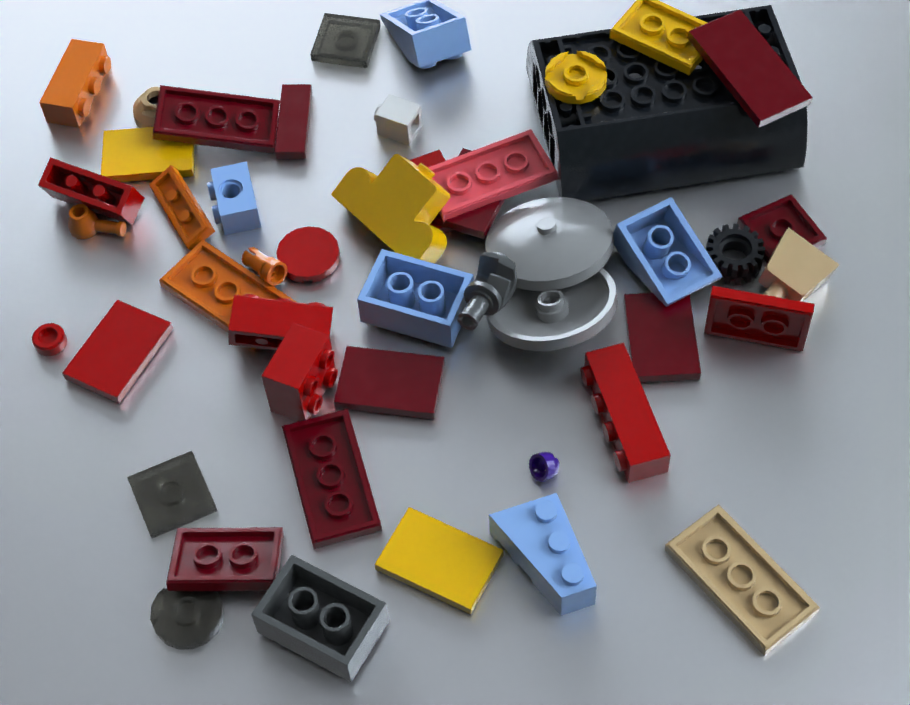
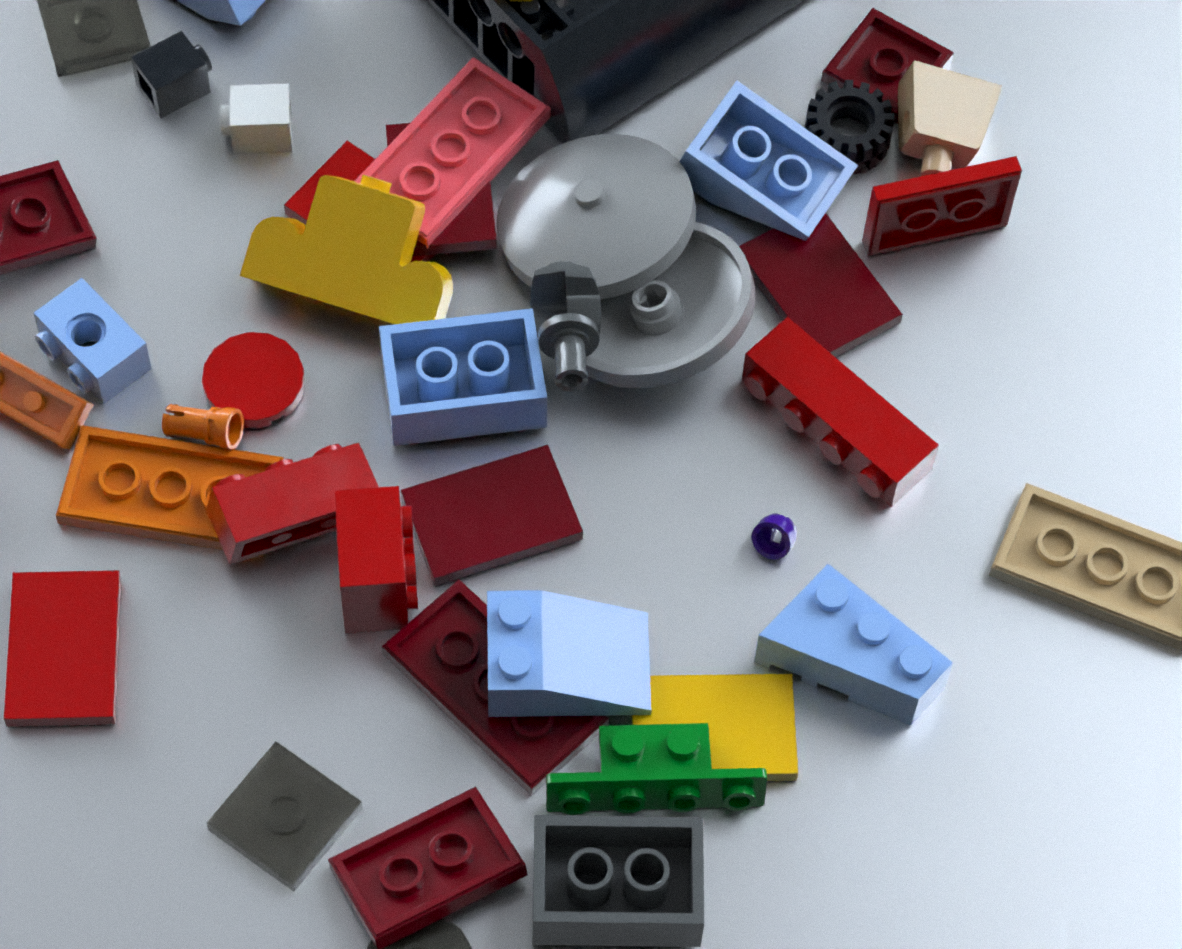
camera: 35 degrees left, 5 degrees up
dark red tile [275,84,312,159] -> none
none -> black brick [131,31,212,119]
none -> light blue slope [487,590,651,717]
none -> green bracket [546,723,767,815]

